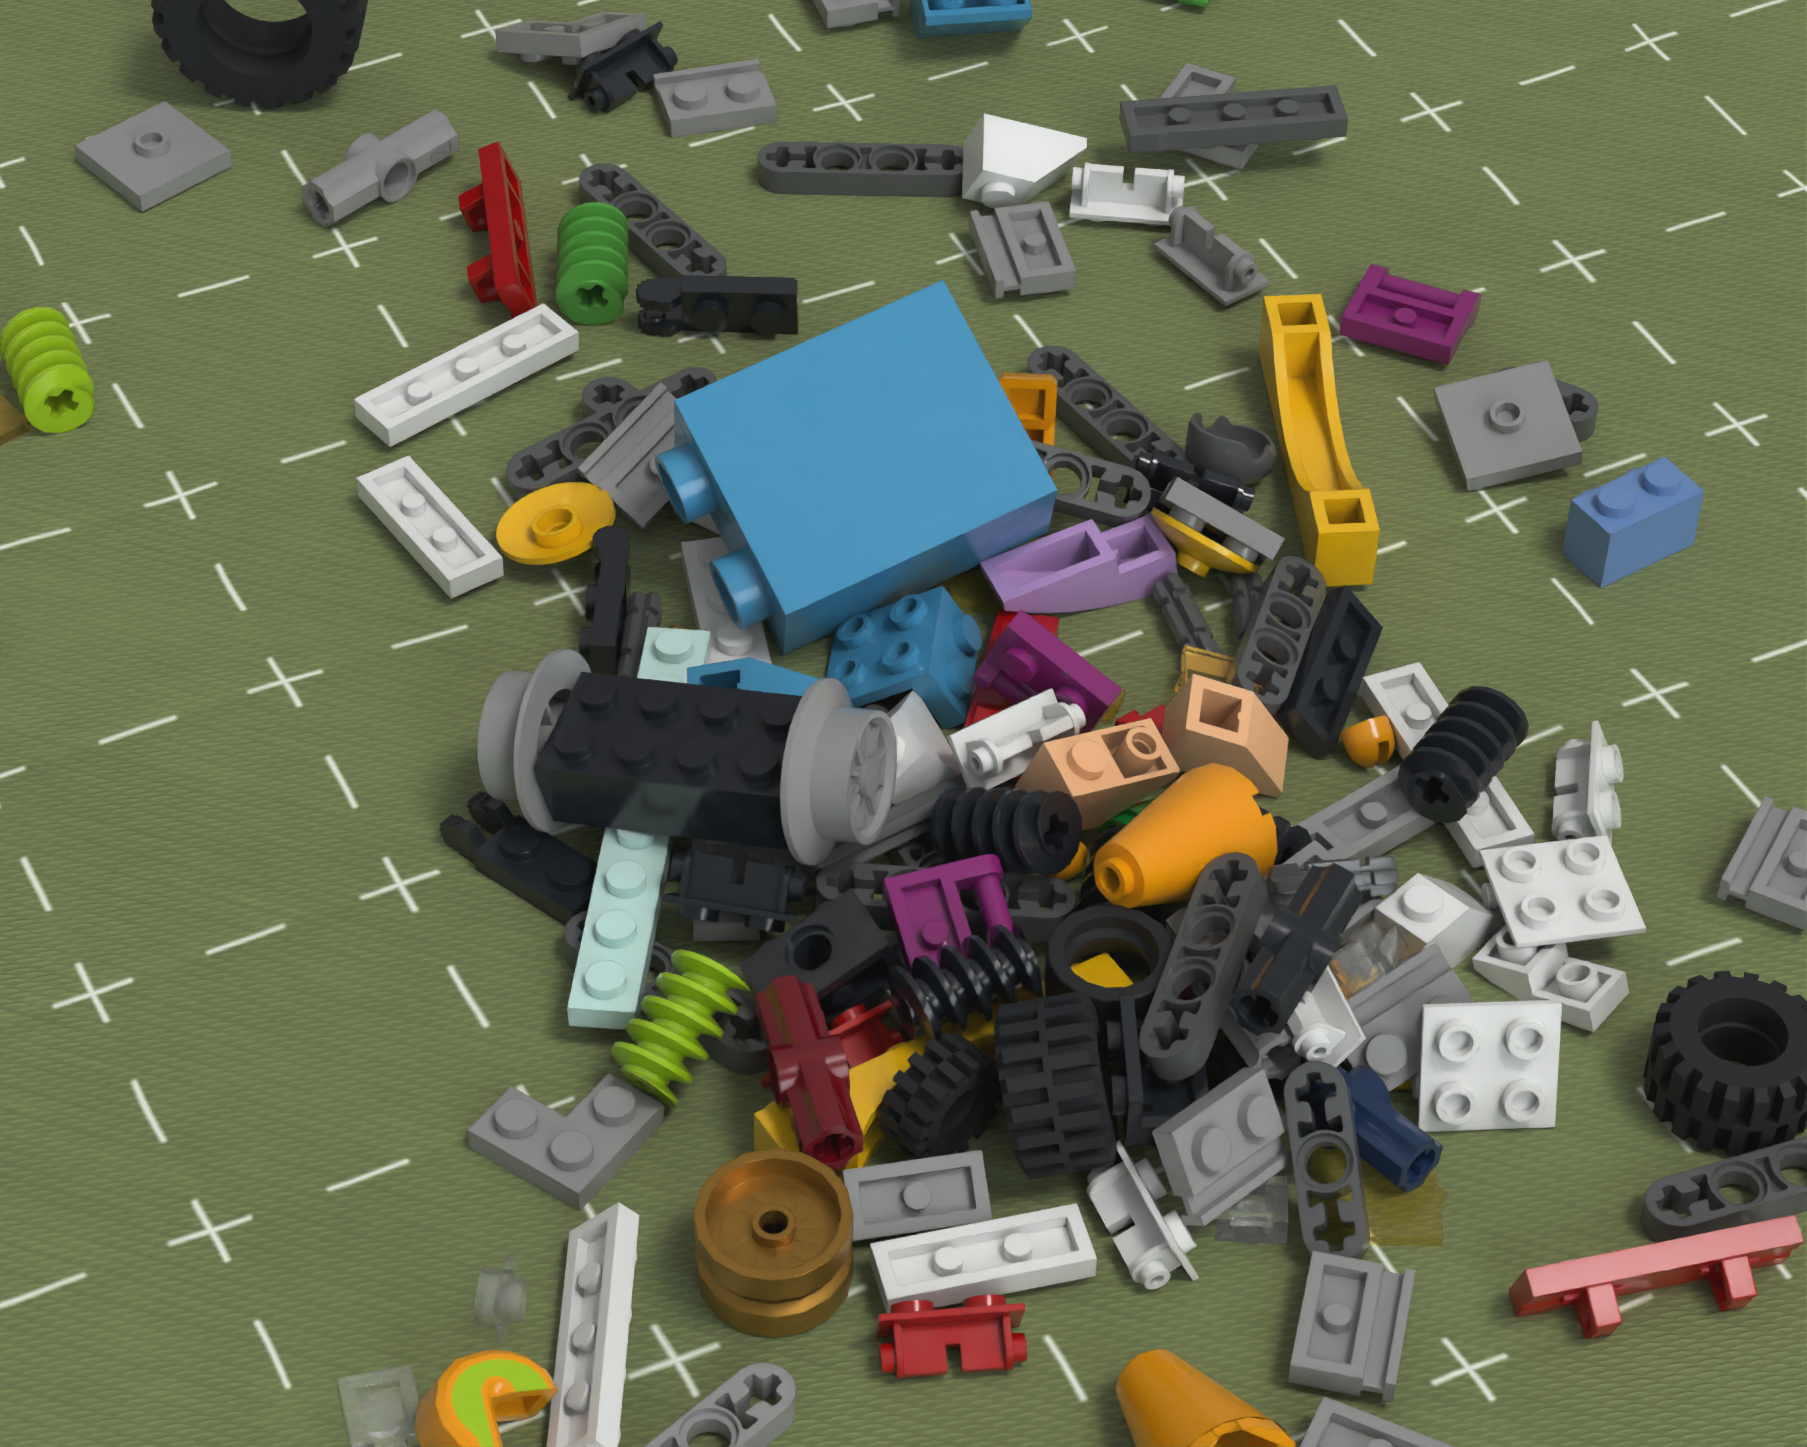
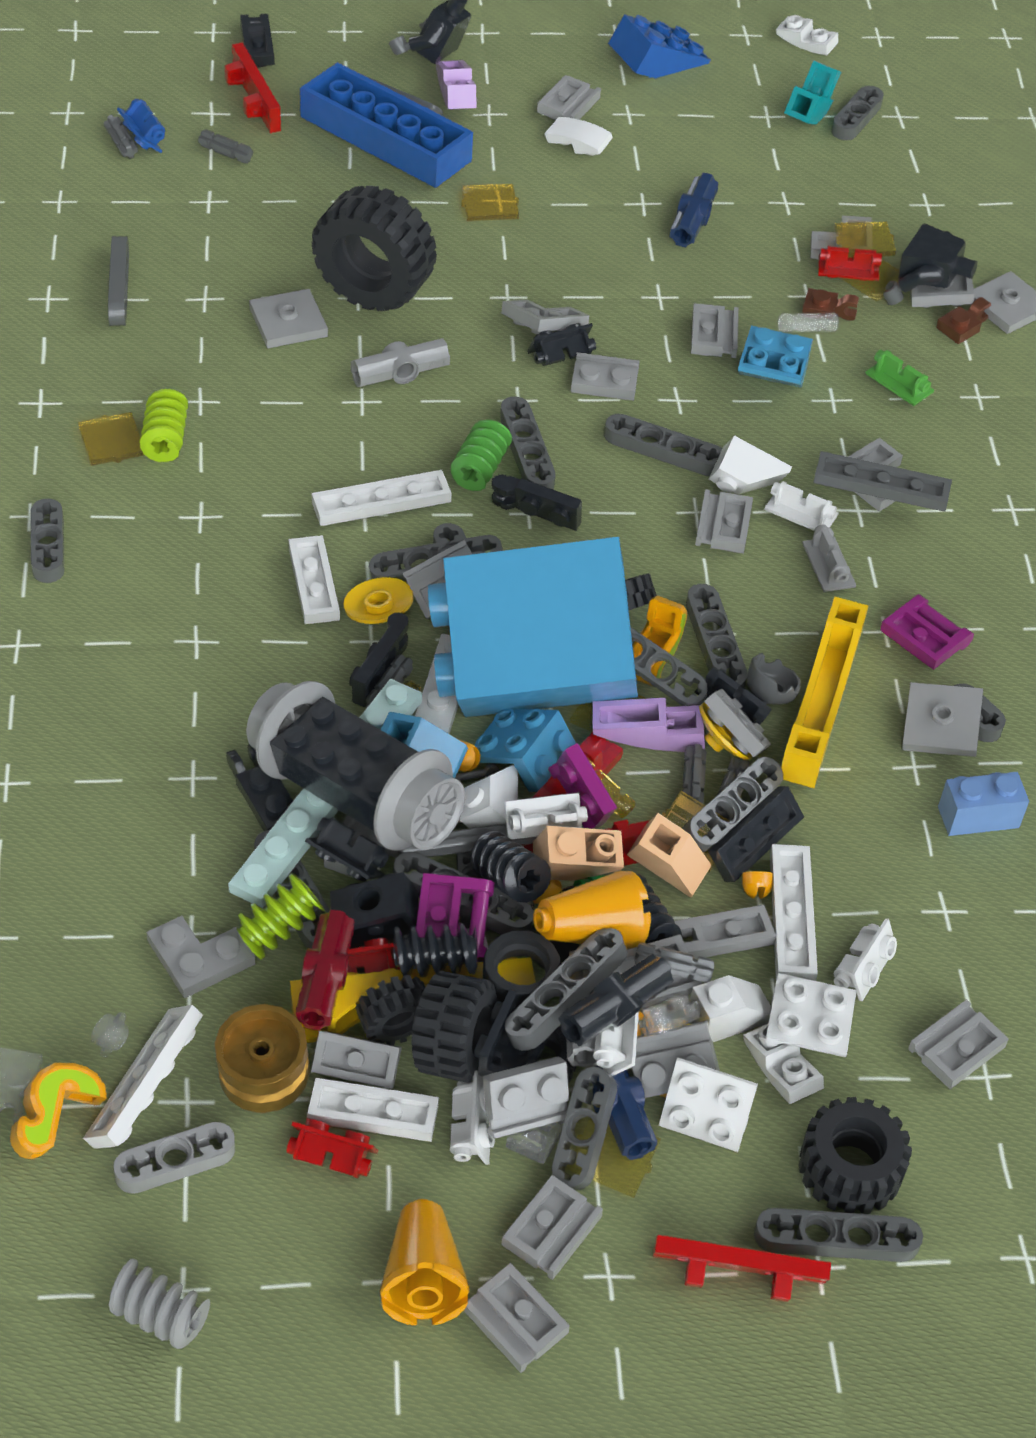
camera: 20 degrees right, 5 degrees up
red hinge [458,141,538,319] -> none
black piece [1398,686,1529,824] -> none

